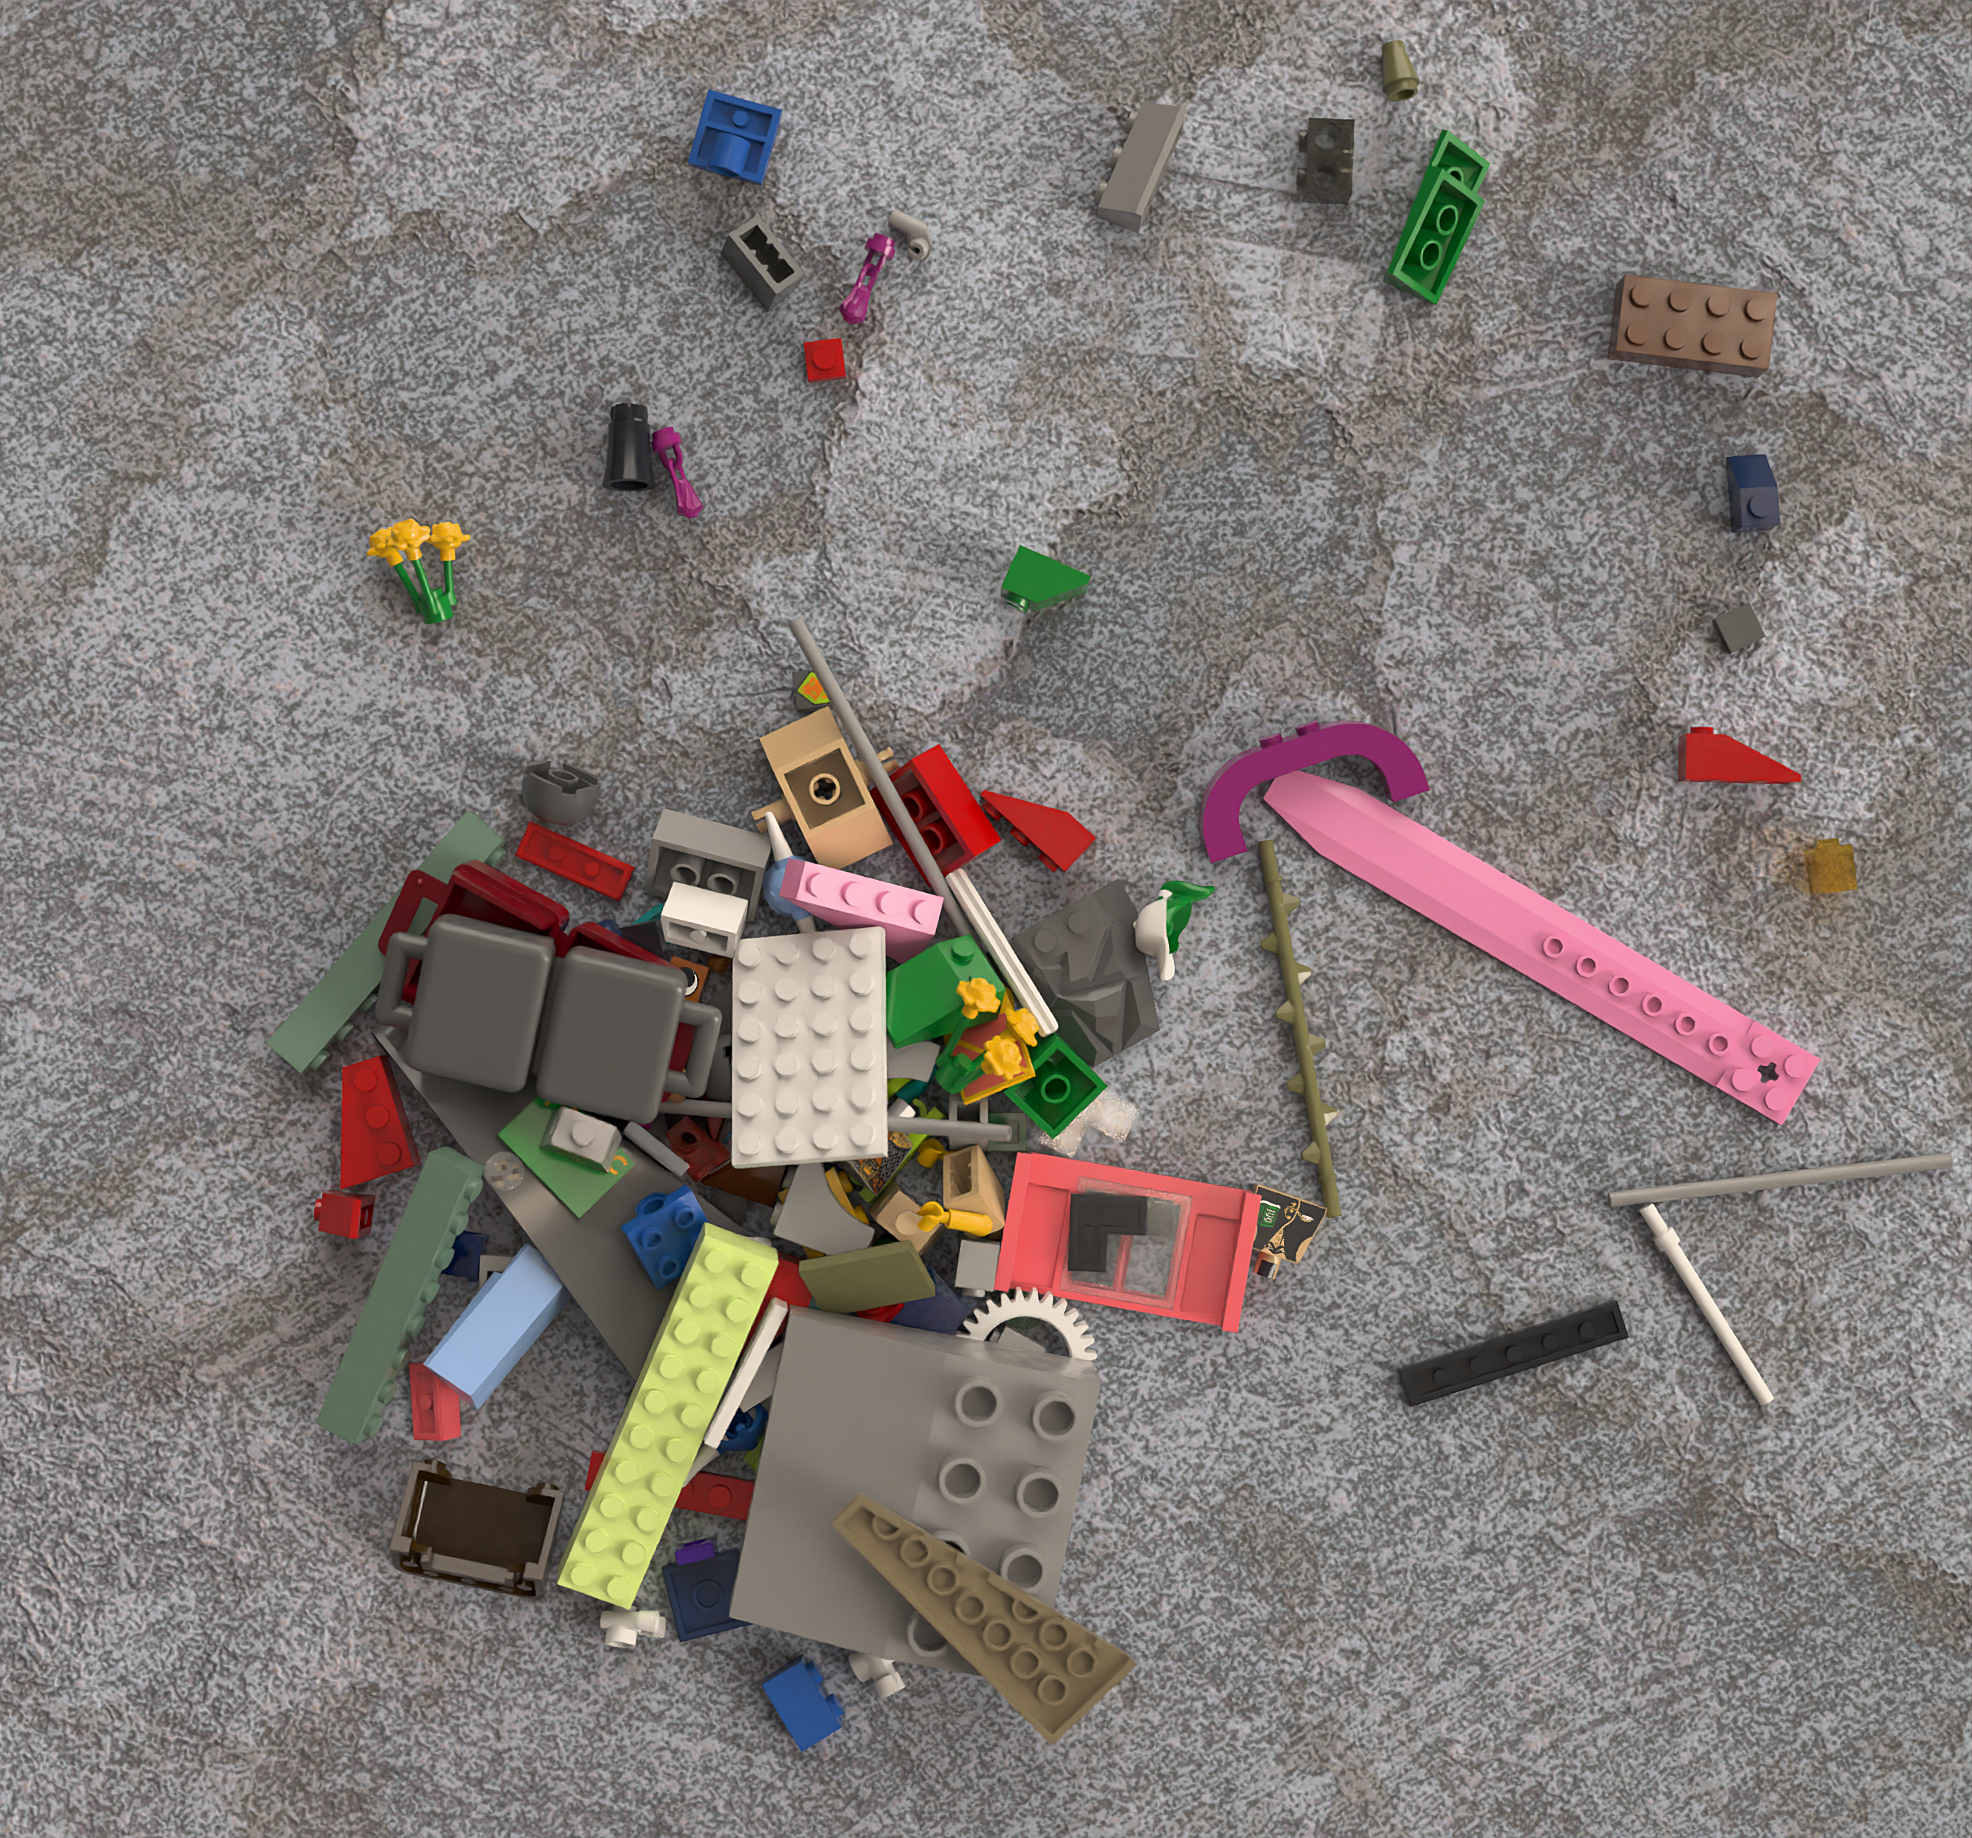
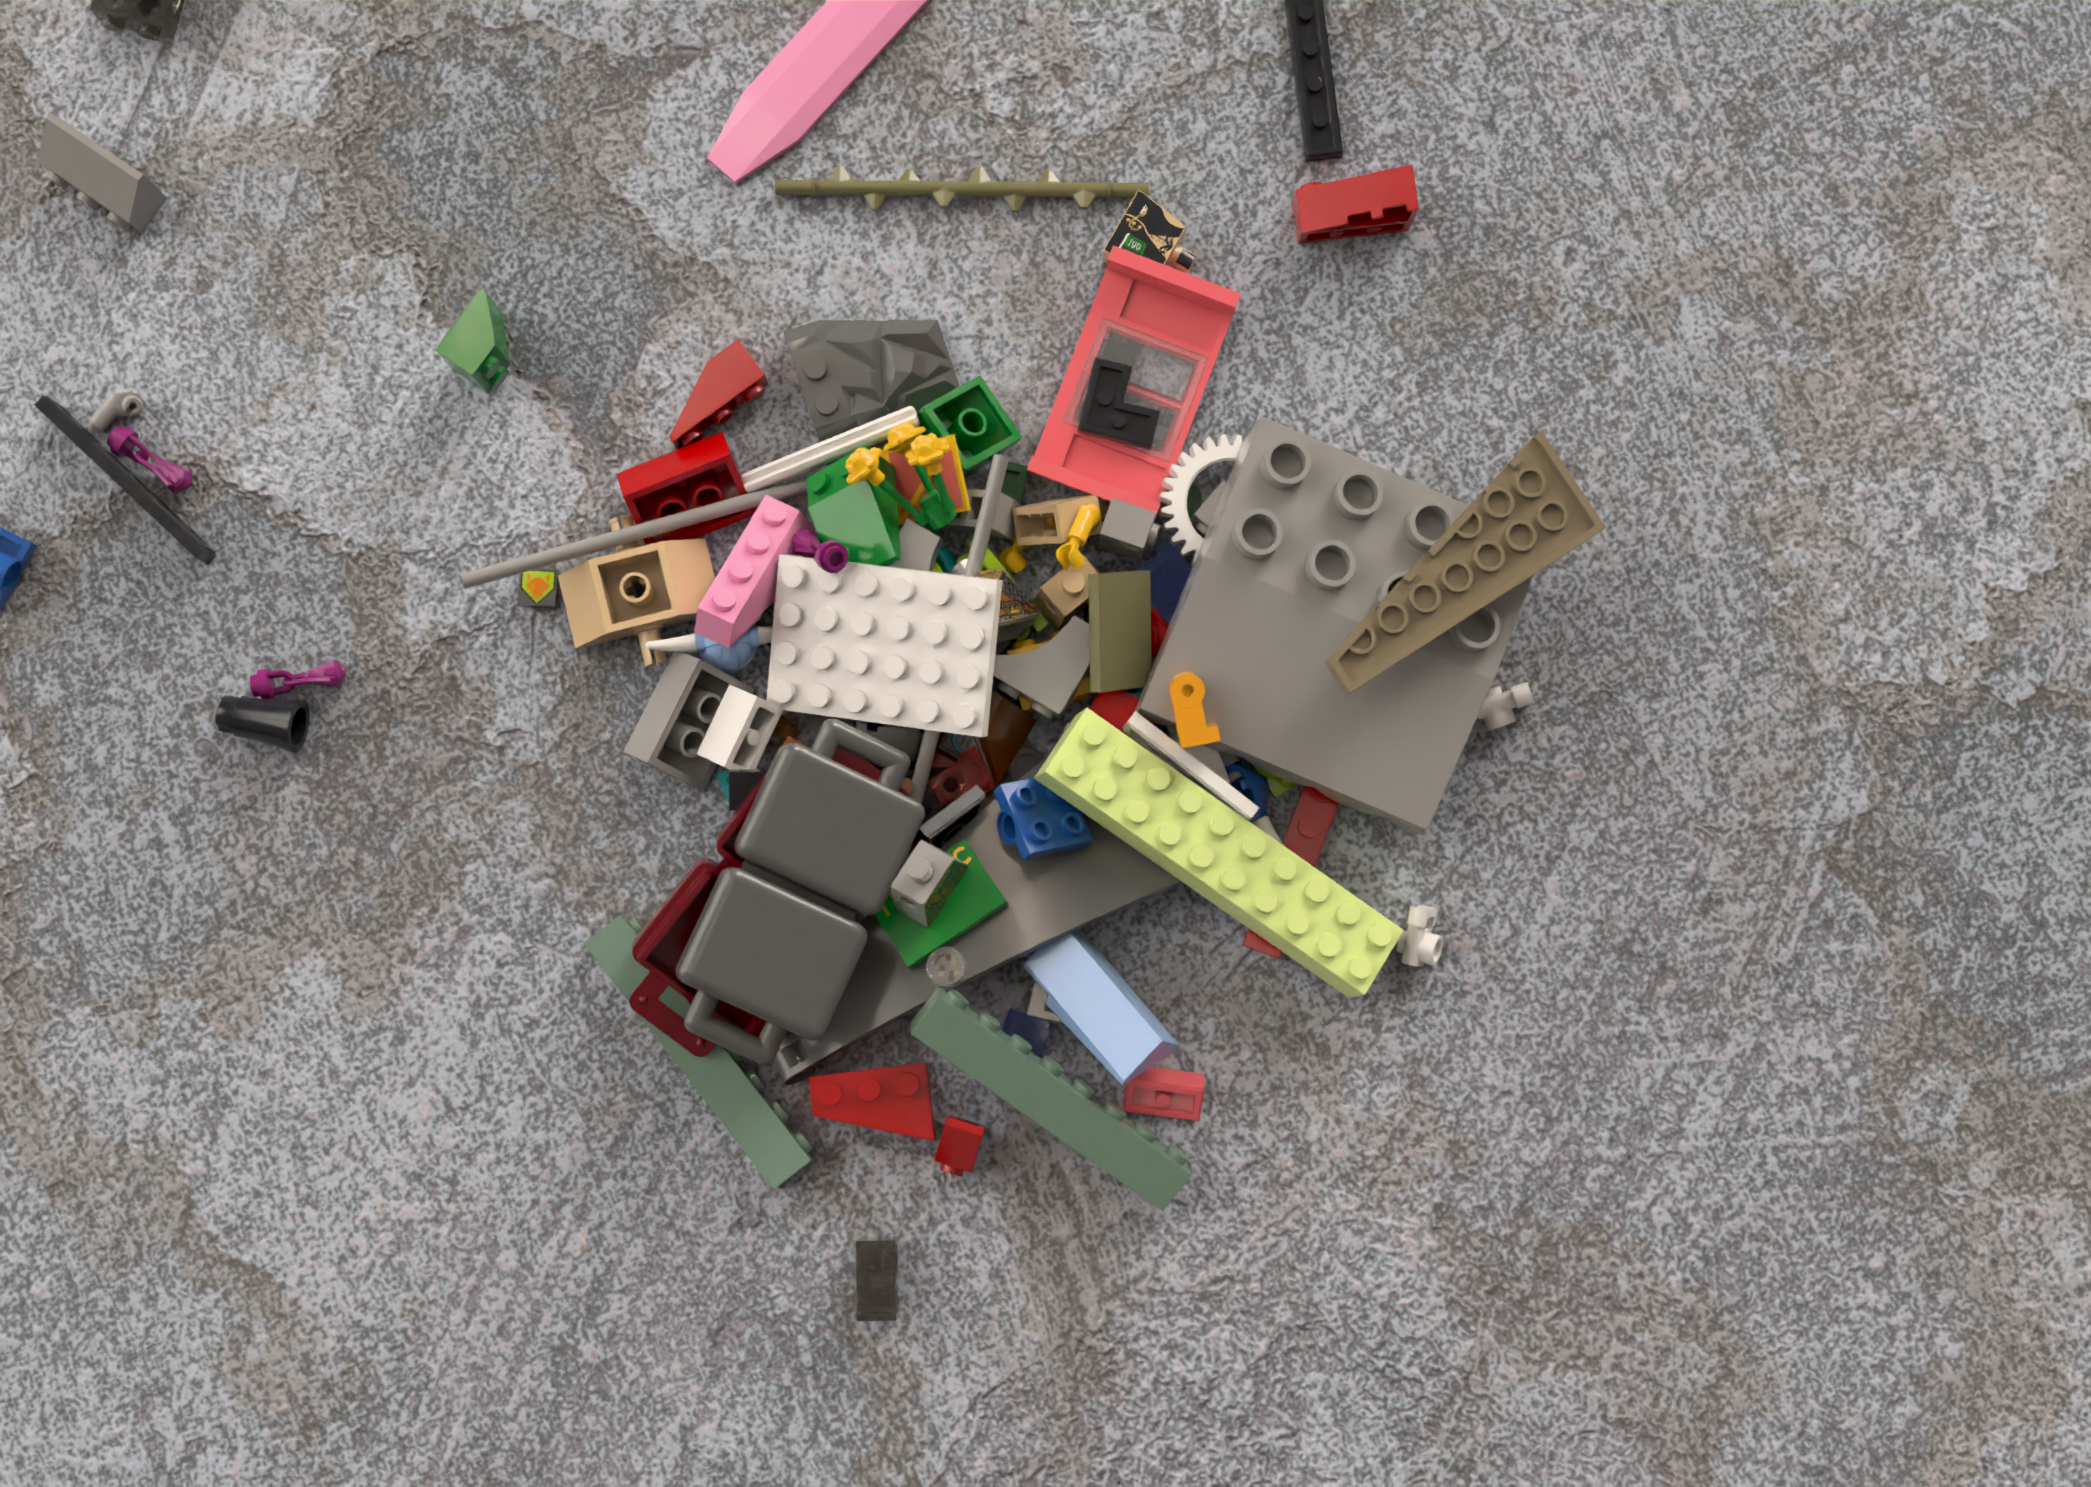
camera: 80 degrees left, 5 degrees down
plant [366,519,470,624] -> none
dark brown windscreen [389,1459,565,1599] -> none
red tile [514,821,636,902] -> none
dark grey cylinder [522,760,600,829] -> none
dark blue tile [661,1547,753,1642] -> none
dark purple tile [675,1536,718,1566] -> none
dark grey brick [721,215,805,312] -> none
blue brick [761,1654,845,1752] -> none
red plate [804,338,846,383] -> none
hair [1133,880,1215,981] -> none
magenta arch [1198,720,1430,863] -> none
none -> black tile [34,395,216,565]
none -> magenta piece [792,529,848,573]
none -> clear smoke brick [856,1237,899,1321]
none -> light orange leg [1169,672,1221,749]
none -> red wedge [1292,164,1419,244]

